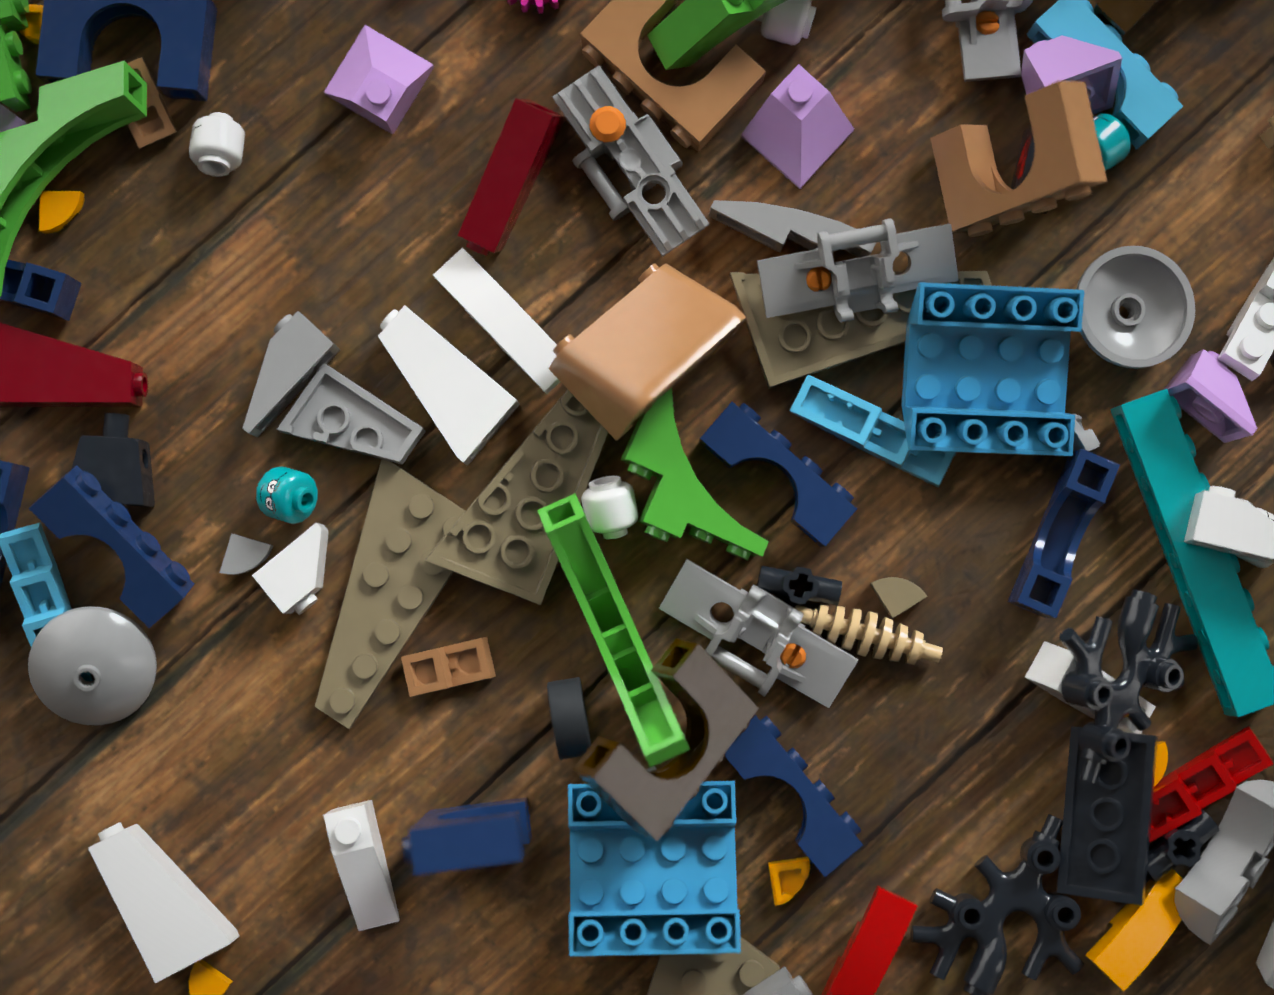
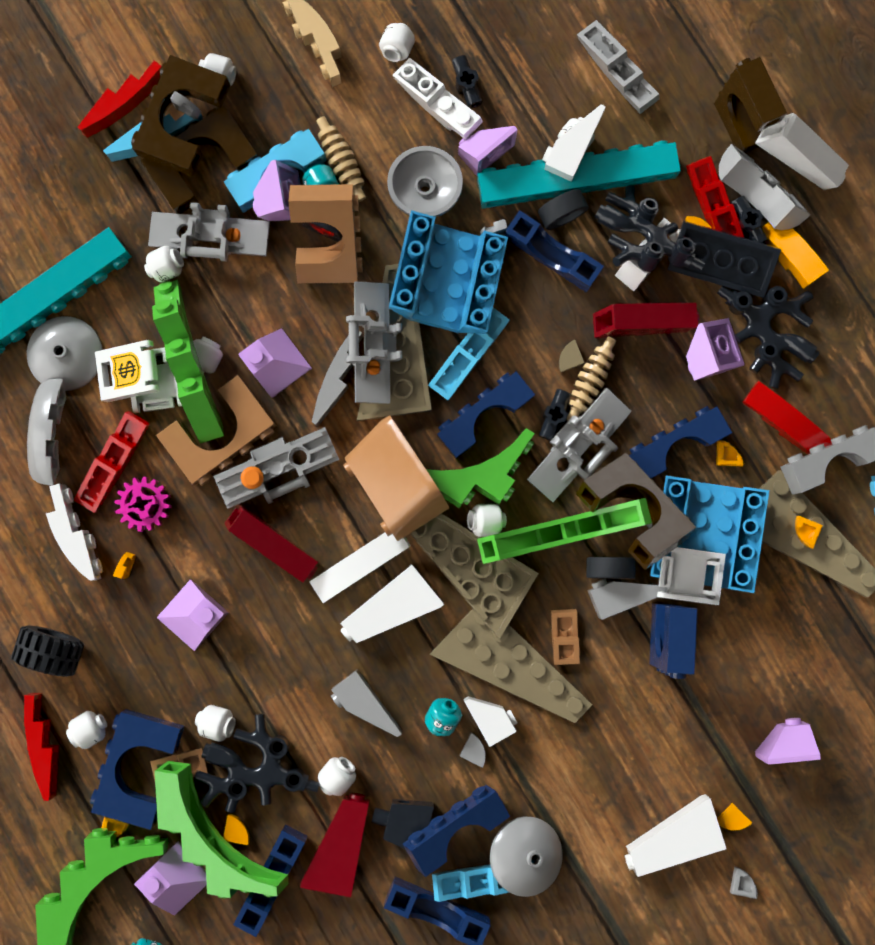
camera: 85 degrees left, 0 degrees up
light grey wing [277,362,426,465] -> none
white slope [323,800,400,931] -> none
none -> black plant [194,714,320,813]
none -> tan piece [316,116,366,202]
none -> white head [318,757,356,796]
none -> black tyre [538,189,589,230]
none -> light grey slope [587,579,667,620]
none -> dark red slope [593,303,700,338]
none -> white container [657,547,726,605]
none -> lavender slope [686,318,744,380]

